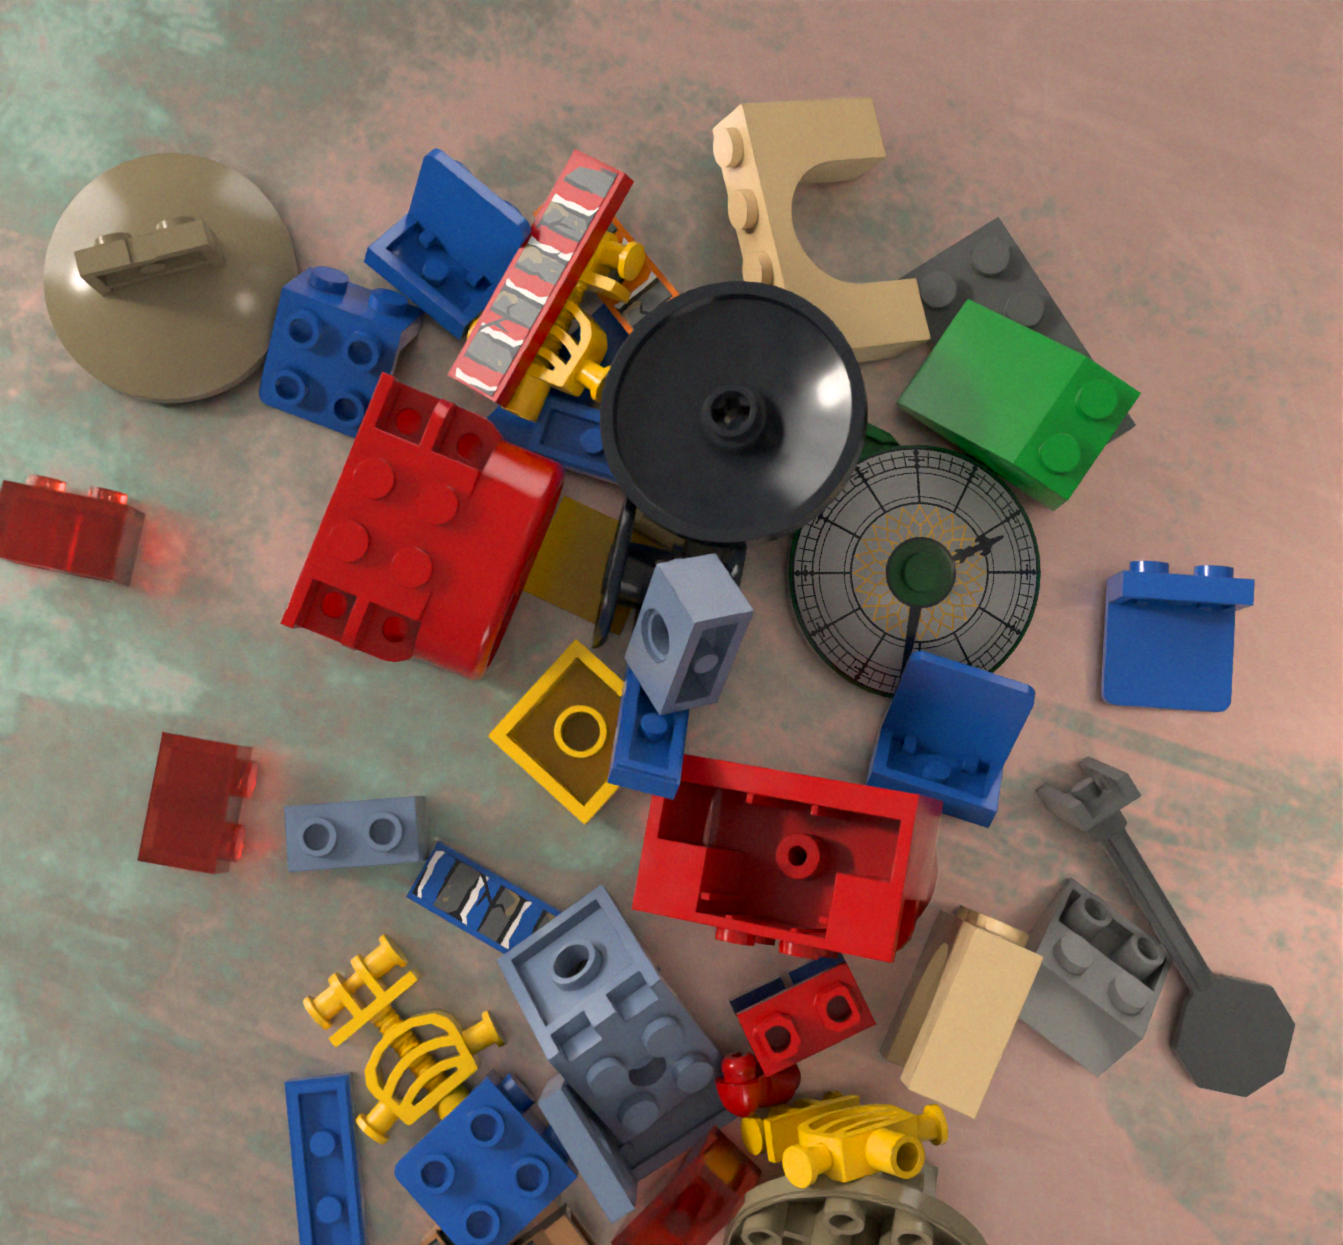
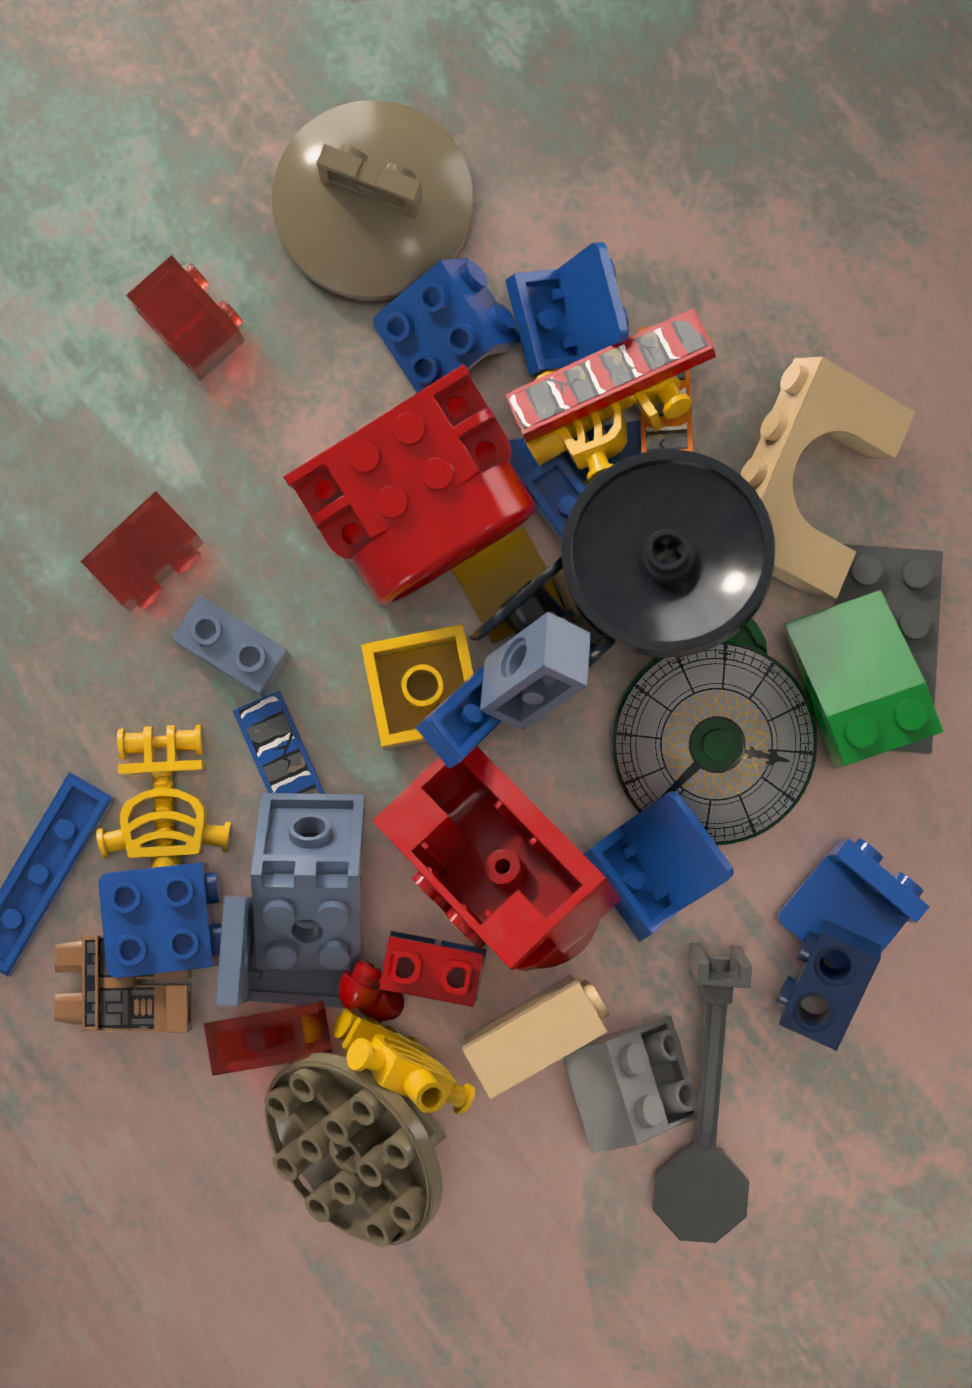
camera: 30 degrees right, 0 degrees up
none -> dark blue brick [775,919,882,1051]

